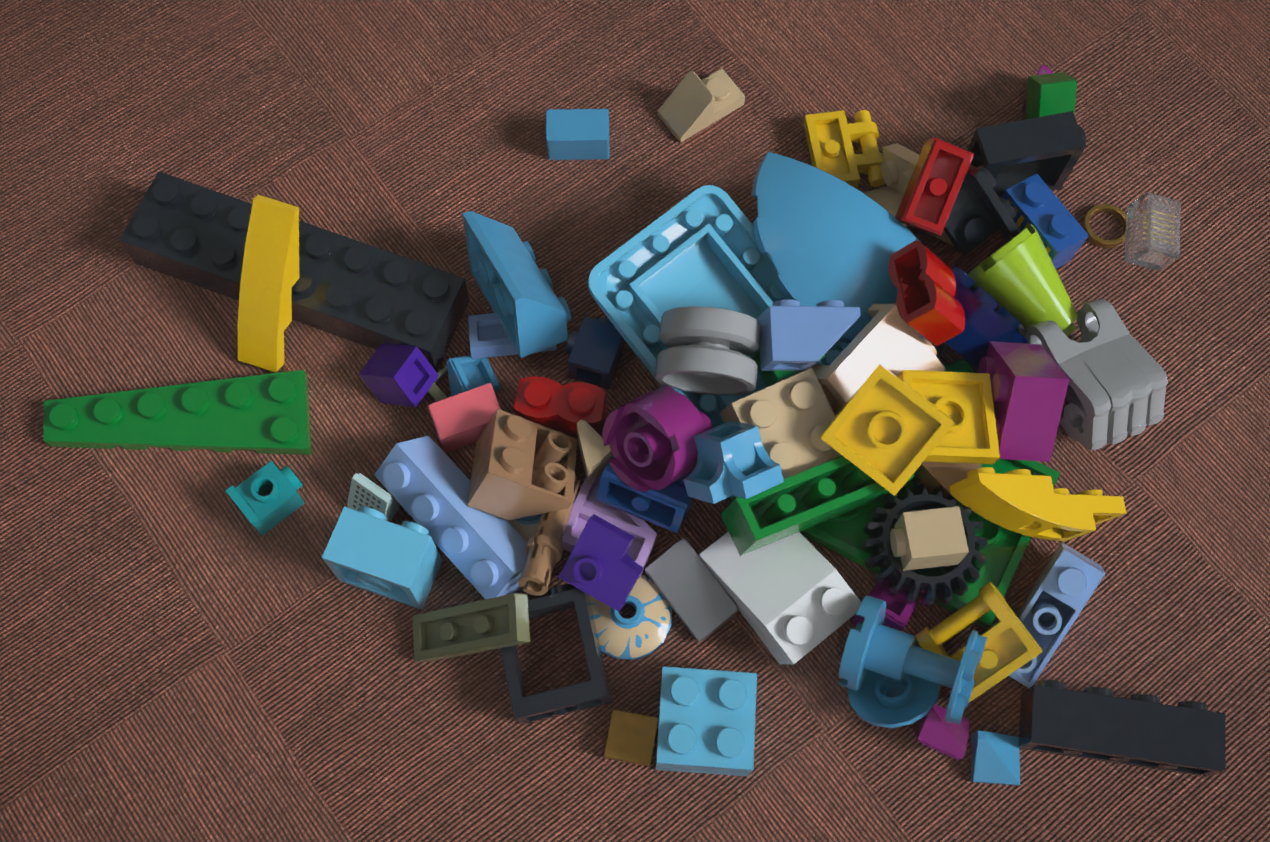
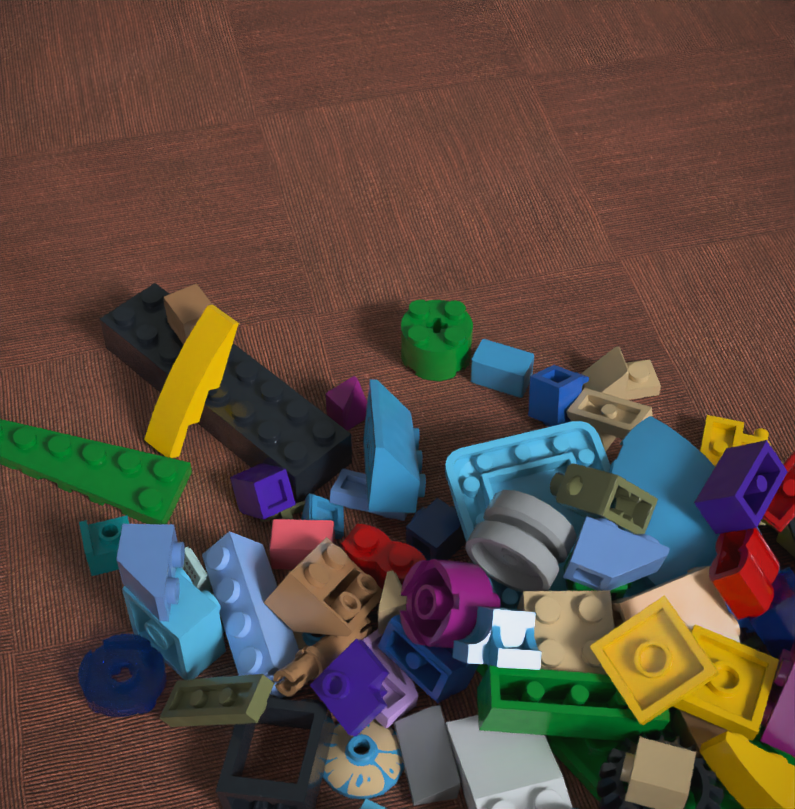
camera: 25 degrees right, 20 degrees down
none -> clear blue plate [78,634,167,717]
none -> medium blue slope [116,524,185,621]
none -> medium nougat brick [164,283,212,344]
none -> magenta slope [326,376,367,431]
none -> green brick [401,299,473,381]
none -> blue brick [528,365,589,427]
none -> olive torso [550,463,658,535]
none -> tan slope [567,388,653,452]
none -> dark purple brick [694,440,788,534]

